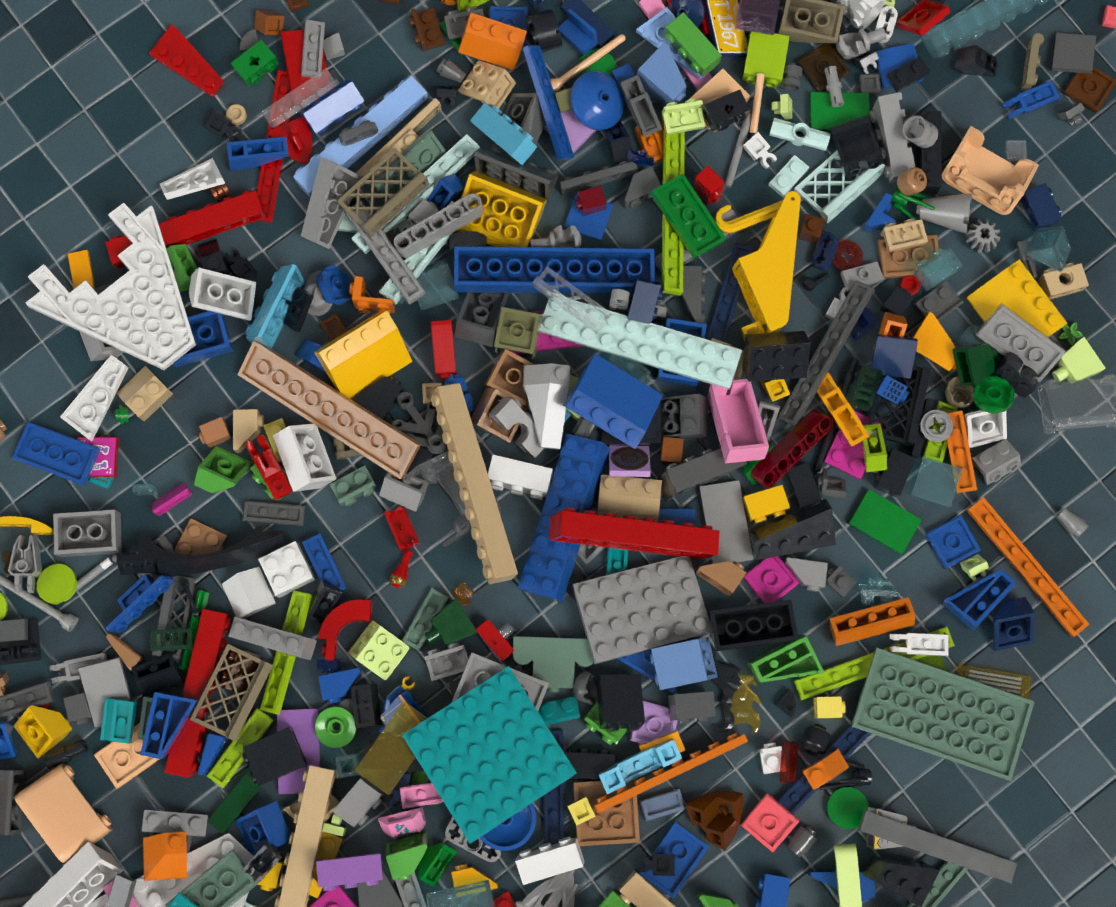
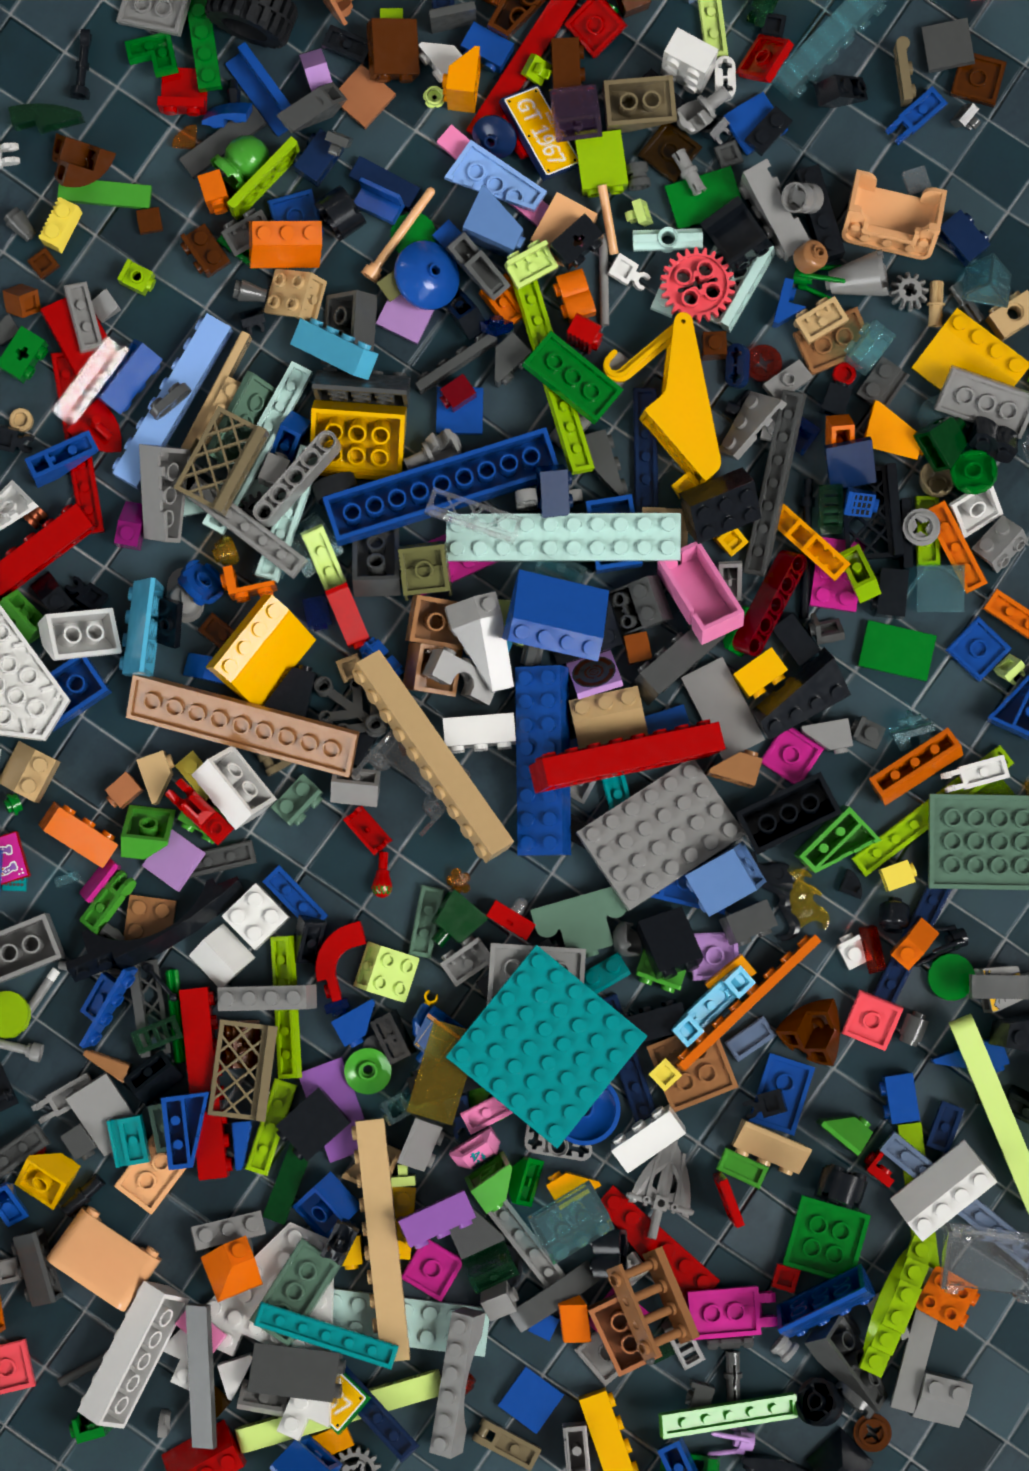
camera: 15 degrees left, 5 degrees up
blue tile [523,45,574,161] -> none
bright green brick [665,12,722,77] -> none
none -> orange wedge [38,801,118,868]
none -> bright green hinge [79,870,137,935]
none -> magenta slope [114,501,144,551]
none -> lime brick [117,259,156,296]
none -> lavender tile [142,829,206,892]
none -> clear yellow cone [212,535,240,565]
none -> yellowish green tile [300,524,347,591]
none -> clear blue brick [302,595,332,632]
none -> orange brick [553,268,596,324]
none -> coral gear [659,247,736,324]
none -> light grey wing [719,391,787,460]
none -> tan axle [927,280,945,328]

